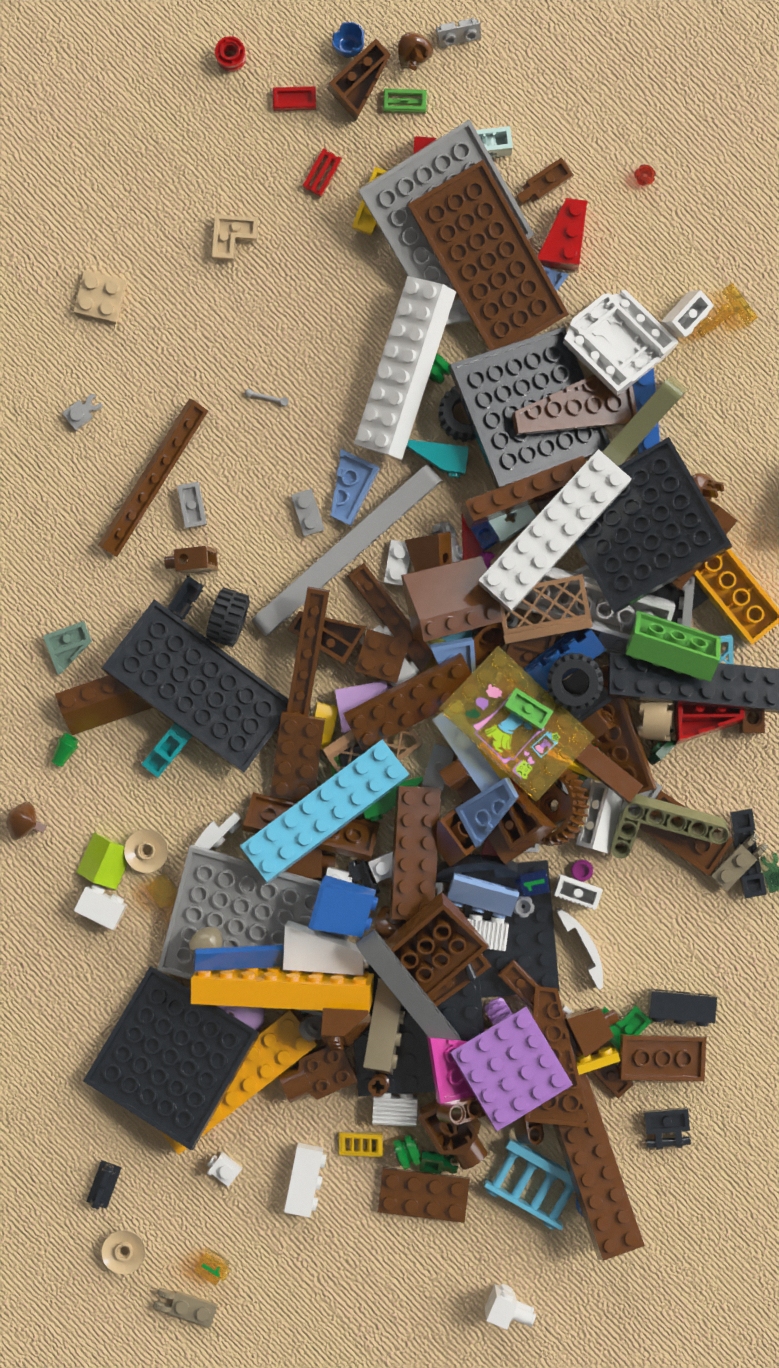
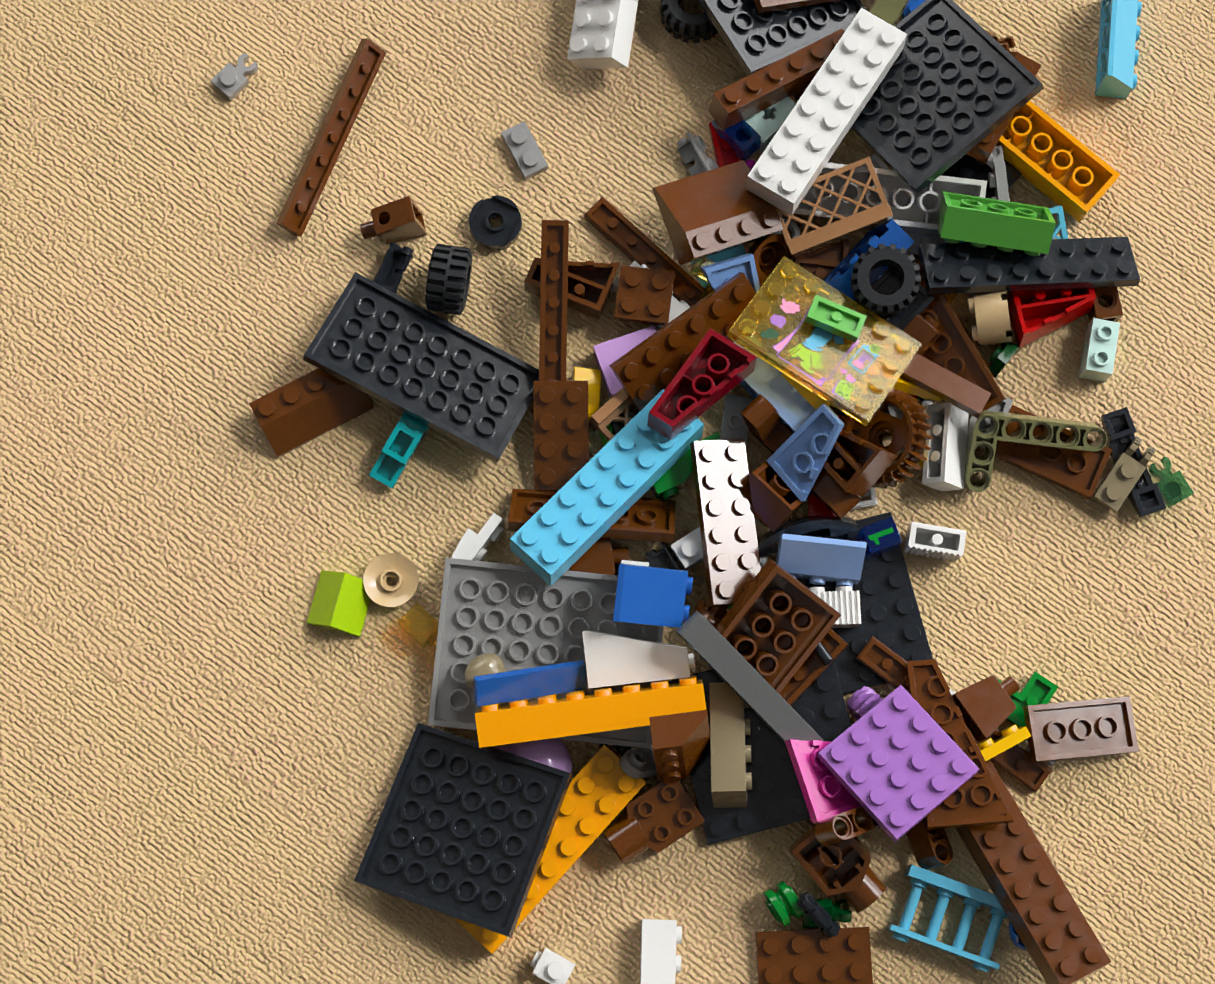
camera: 20 degrees left, 10 degrees down
reddish brown piece [6,802,47,840] -> none
sand green wing [43,620,92,675] -> none
green cone [51,733,79,767] -> none
white brick [74,884,127,930] -> none
light grey plate [177,482,207,529] -> none
light grey hinge [245,389,289,406] -> none
light grey beam [251,464,442,637] -> none
medium blue wing [331,449,380,526] -> none
yellow slope [339,1132,383,1157] -> none
reddish brown bush [368,1073,390,1097] -> none
white brick [372,1093,418,1127] -> none
white plate [384,540,410,586] -> none
reddish brown torso [405,532,452,571] -> none
teal slope [406,440,469,479] -> none
light grey plate [513,896,534,917] -> none
white slope [556,908,603,990] -> none
magenta tile [571,859,593,882] -> none
black plate [643,1107,691,1150] -> none
black brick [647,988,717,1027] -> none
none -> black plate [469,195,522,250]
none -> dark red wedge [647,329,757,440]
none -> black axle [796,892,841,938]
none -> light aqua brick [1078,318,1120,382]

